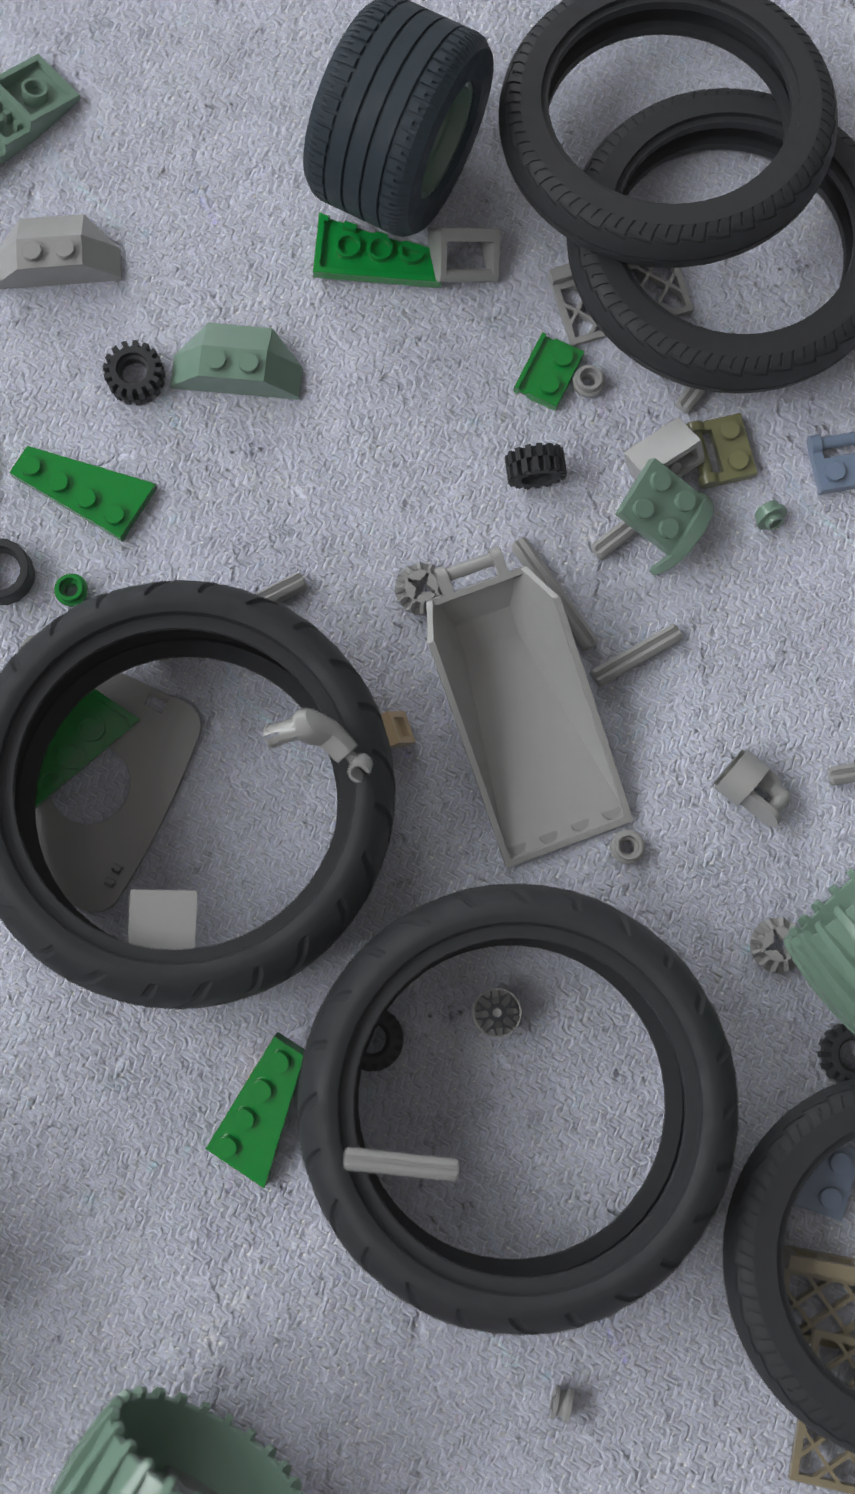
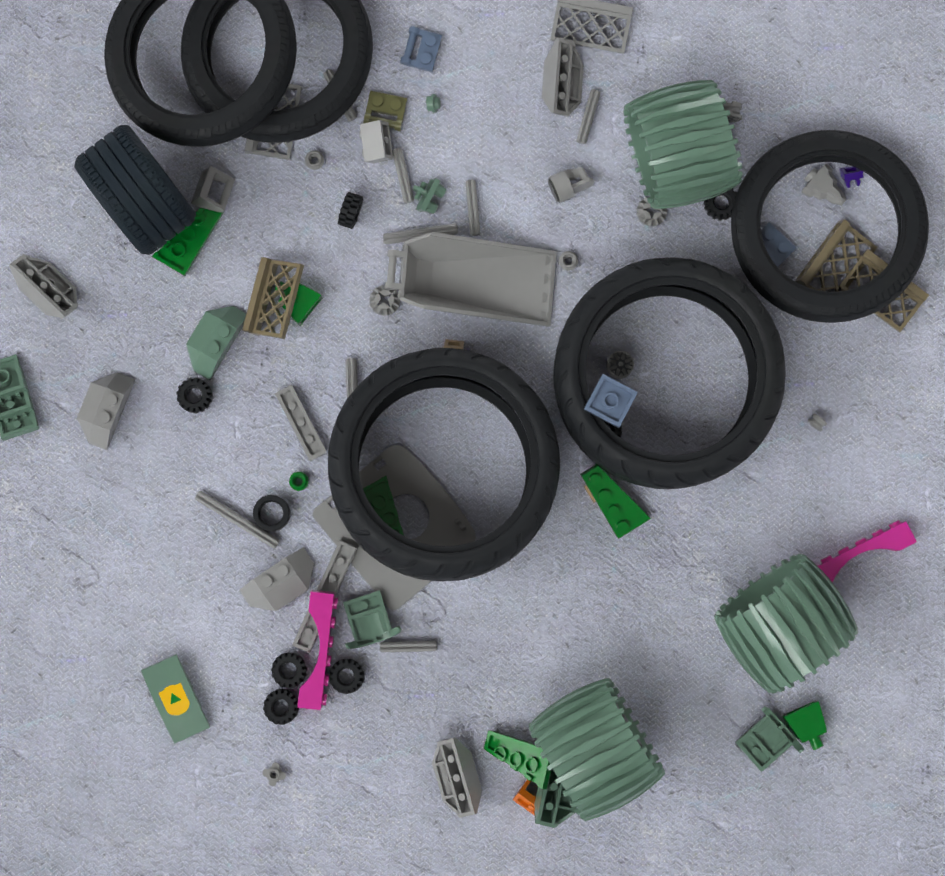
camera: 60 degrees left, 5 degrees up
green wing [9,446,157,541] -> none
light grey sticker [128,889,197,950] -> none
light grey arm [263,708,373,783] -> none
light grey axle [343,1147,460,1181] -> none
green plate [513,332,584,412] -> none
sand green piece [615,458,714,575] -> none
none -> light grey wedge [9,254,78,318]
none -> dark tan fence [242,257,304,339]
none -> green torso [275,281,323,326]
none -> light grey plate [275,385,327,462]
none -> sand green hips [413,178,446,214]
none -> sand blue plate [584,374,638,428]

